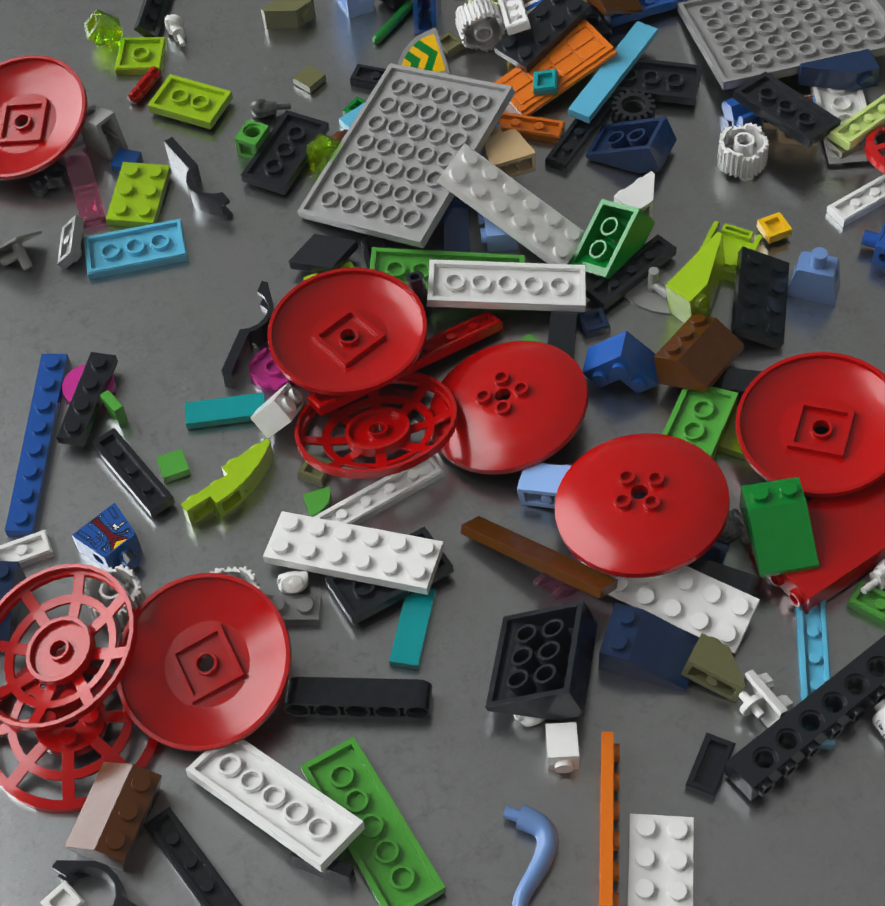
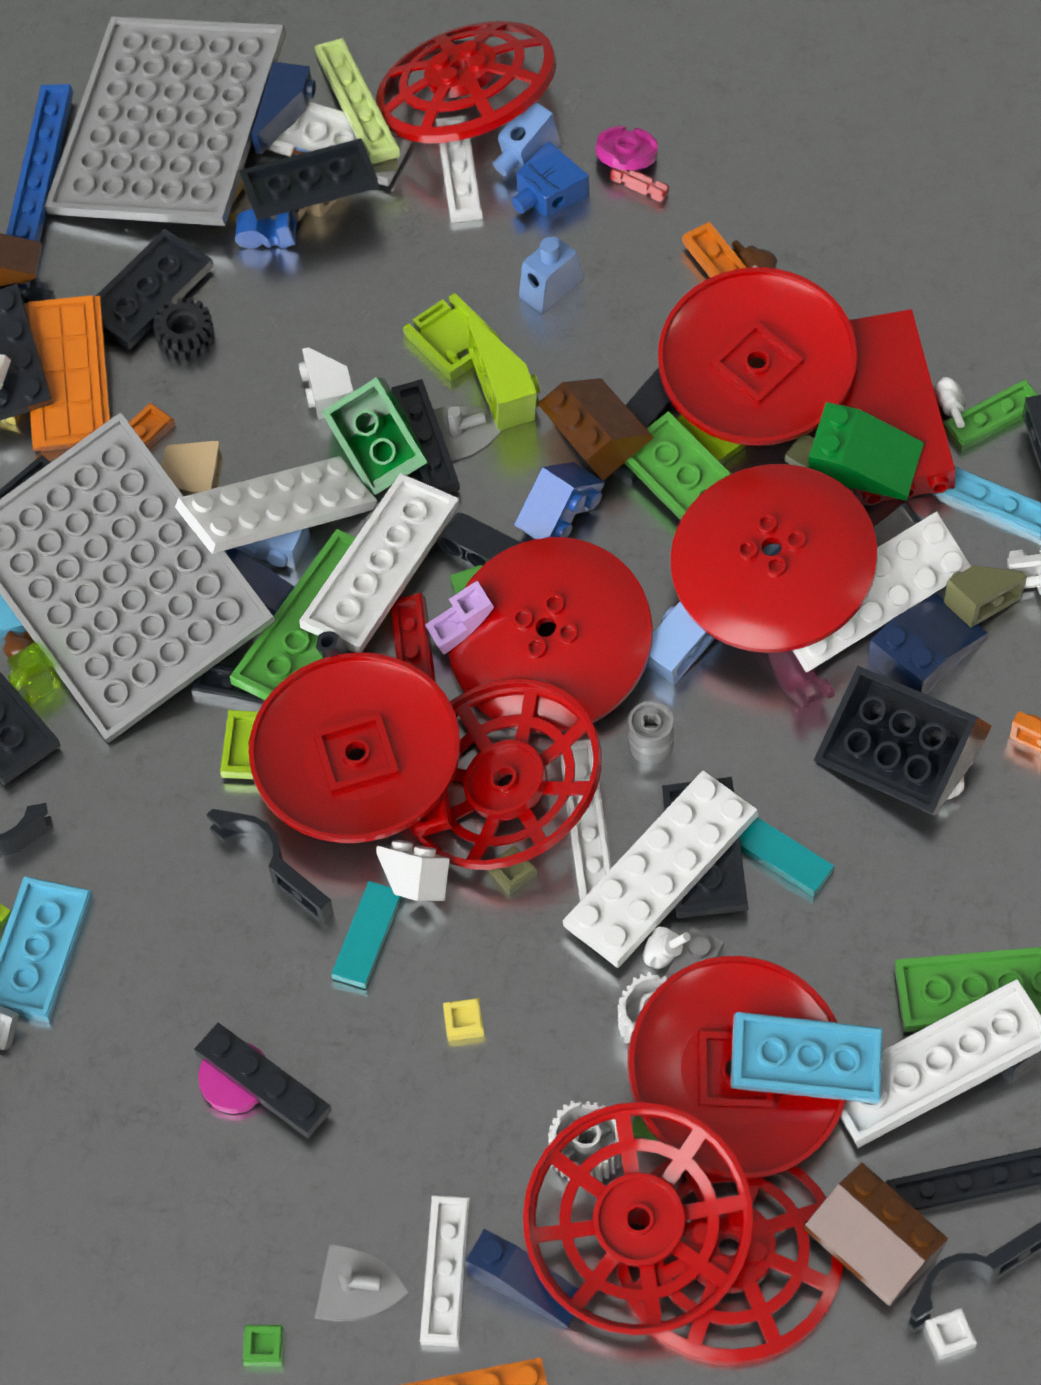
camera: 65 degrees left, 5 degrees up
blue plate [5,354,69,537] -> none
blue torso [72,503,141,570] -> none
black plate [92,428,175,517] -> none
bright green tile [100,390,128,427] -> none
bright green tile [156,448,191,483] -> none
lime slope [181,438,274,526] -> none
dark pink tile [249,347,295,393] -> none
black beam [284,677,432,719] -> none
black tile [288,234,358,274] -> none
bright green tile [303,487,331,517] -> none
reddish brown tile [460,516,618,599] -> none
teal tile [533,69,559,96] -> none
black tile [545,103,612,173] -> none
white brick [545,722,579,773] -> none
medium azure tile [568,21,658,123] -> none
dark blue tile [577,307,610,339] -> none
dark blue slope [585,116,677,173] -> none
white brick [717,122,769,181] -> none
black plate [731,246,789,349] -> none
yellow plate [756,212,792,244] -> none
none -> lavender slope [425,581,494,655]
none -> light yellow tile [443,998,484,1041]
none -> light grey wheel [628,701,674,764]
none -> medium azure tile [731,1012,883,1104]

